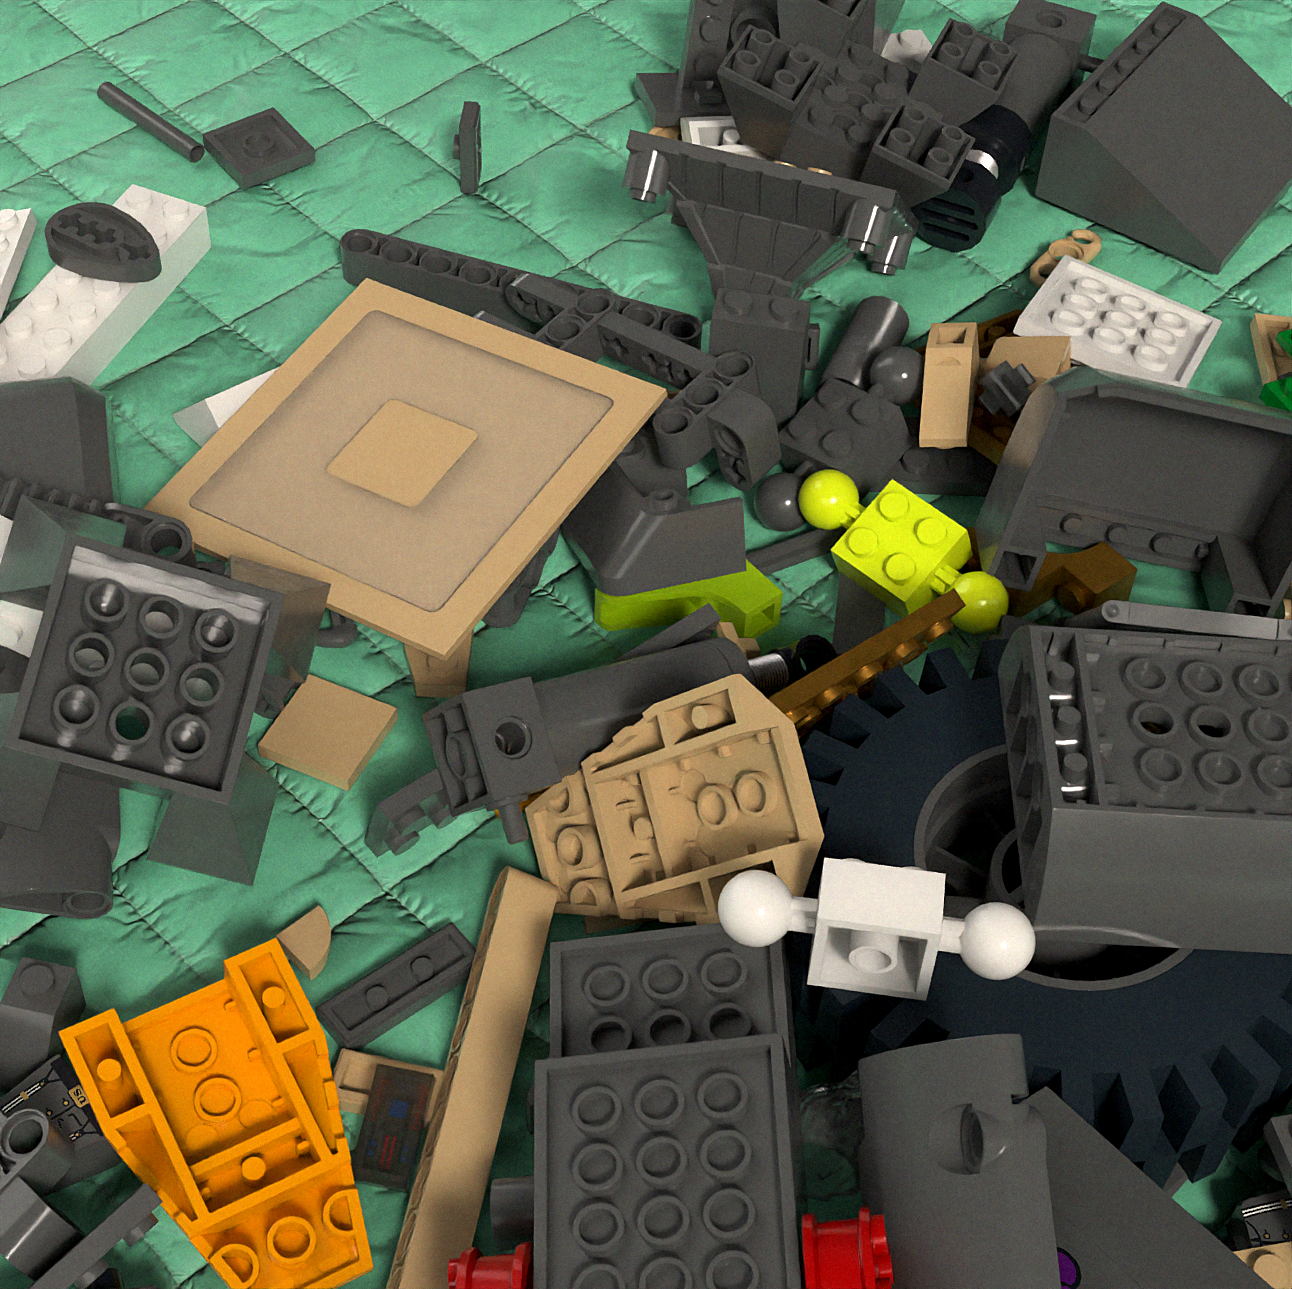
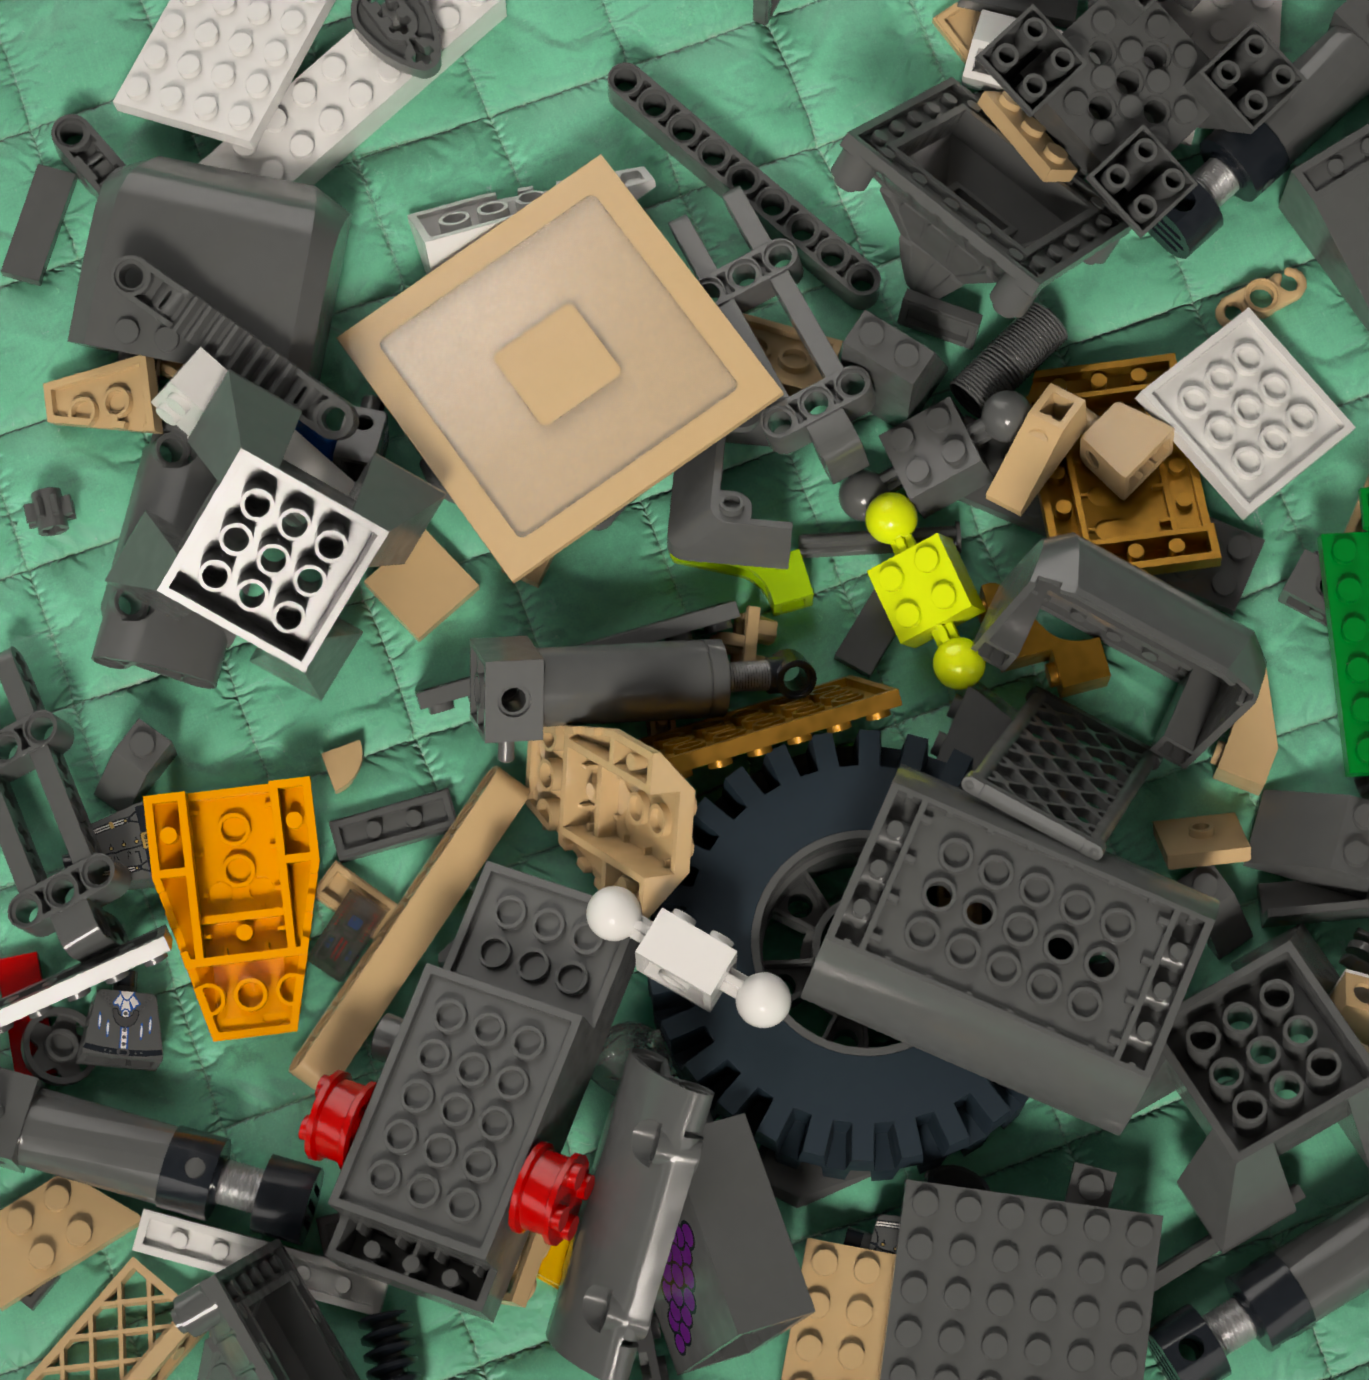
camera: 25 degrees right, 25 degrees up
dark grey gear [978,360,1036,418] -> none

